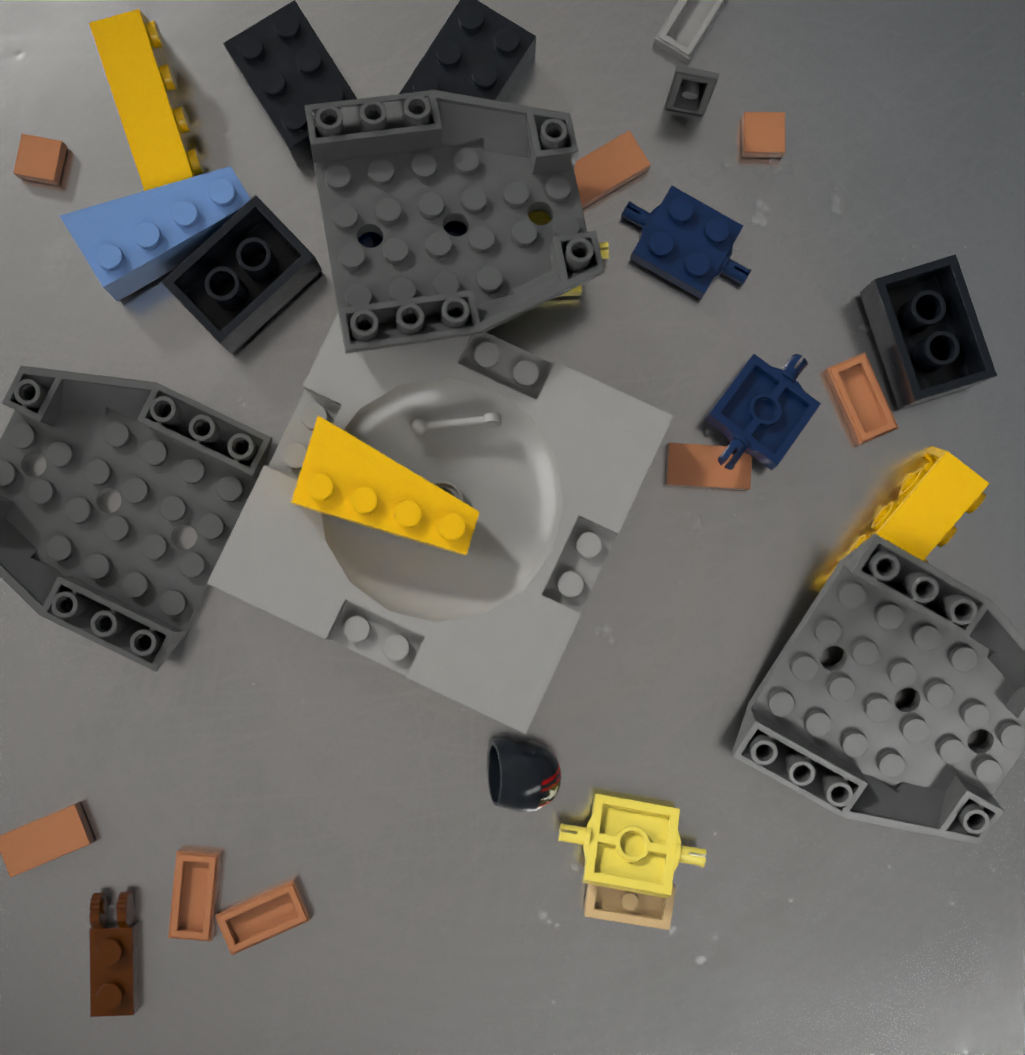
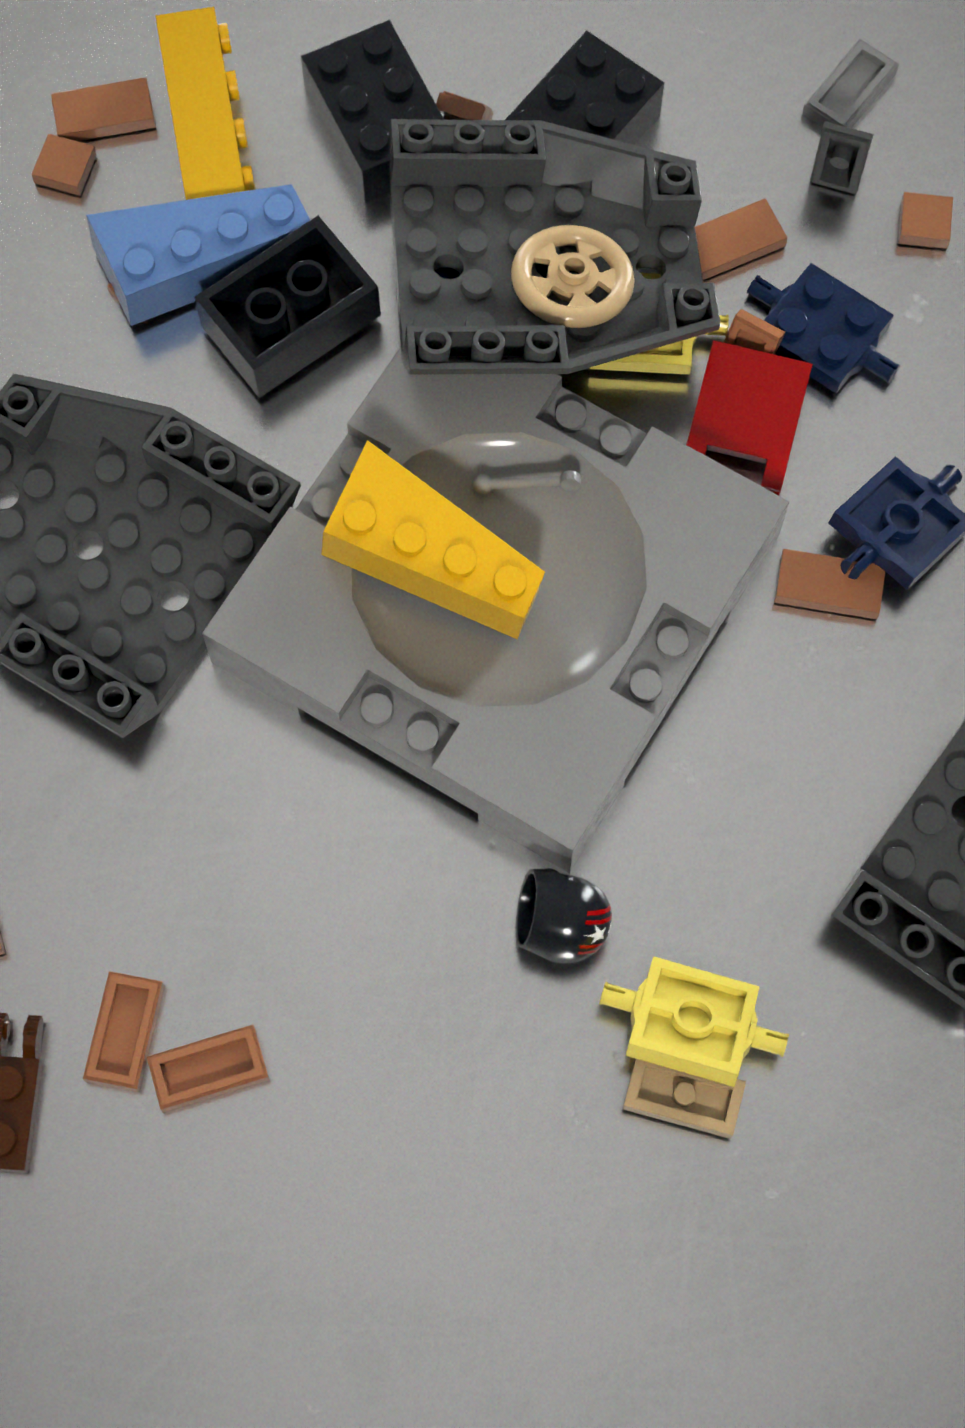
camera: 10 degrees right, 15 degrees down
none -> nougat tile [51,77,156,141]
none -> nougat tile [436,91,494,120]
none -> tan plate [511,225,635,328]
none -> red flag [686,340,813,496]
none -> nougat tile [724,309,785,355]

